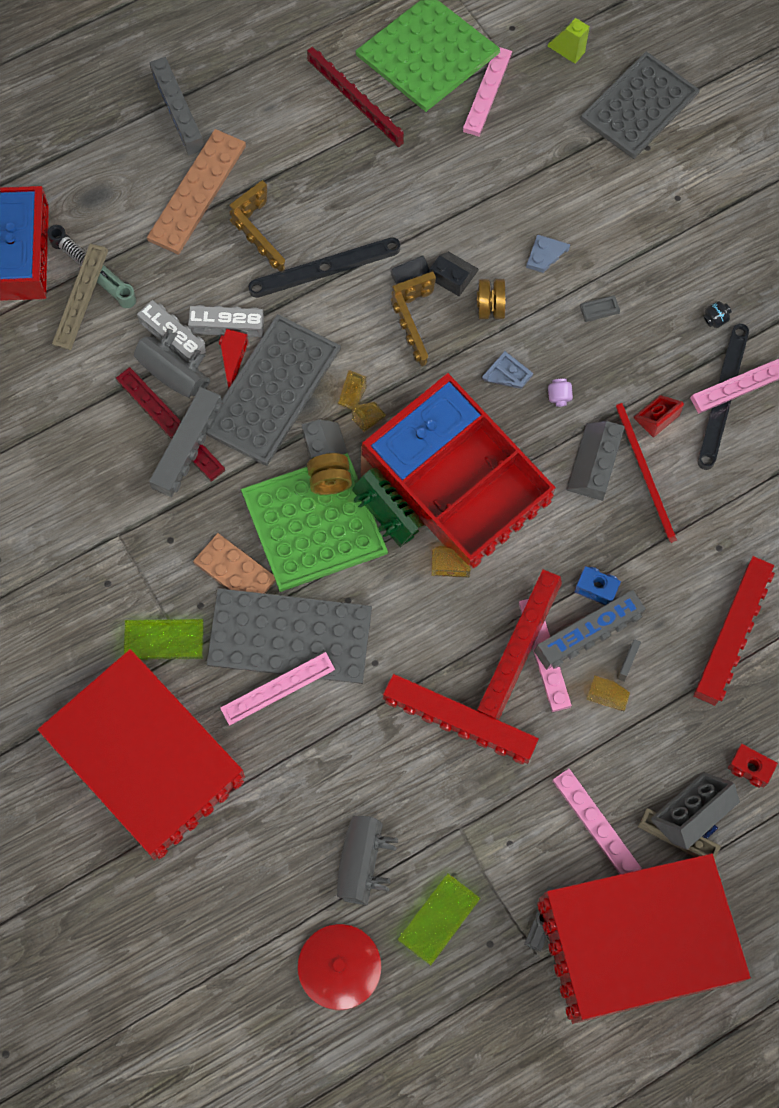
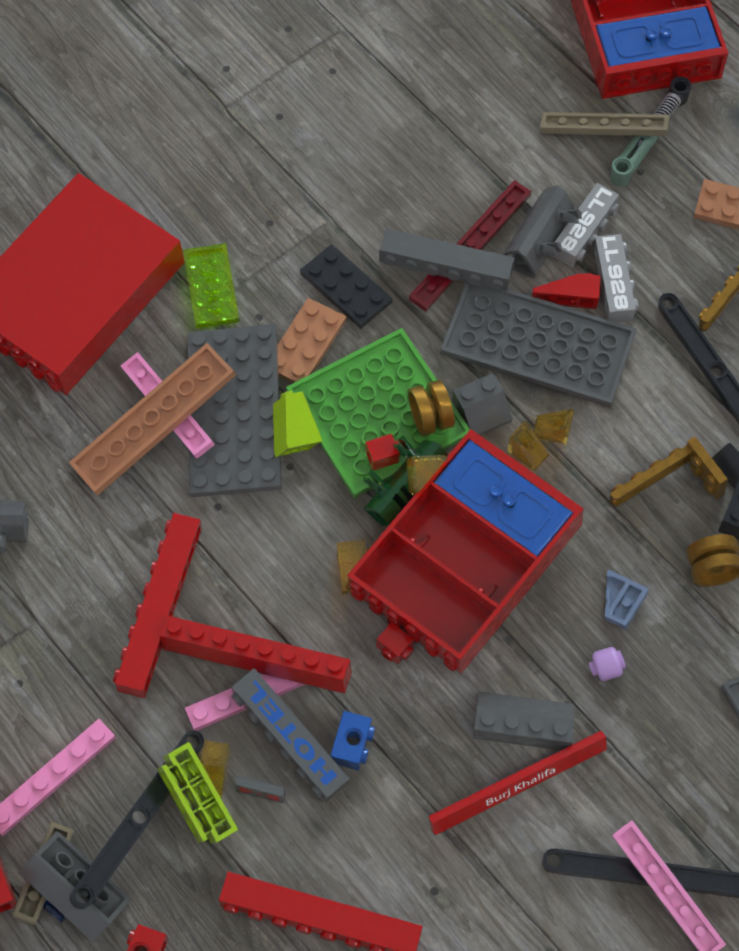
camera: 80 degrees right, 5 degrees down
red slope [634,395,684,438] -> none
none -> nougat plate [69,343,236,496]
none -> black beam [70,730,205,910]
none -> lime brick [157,742,238,844]
none -> lime slope [273,391,323,457]
none -> black plate [300,244,392,329]
none -> red brick [365,433,401,471]
none -> red brick [376,622,414,664]
none -> clear yellow slope [407,455,448,495]

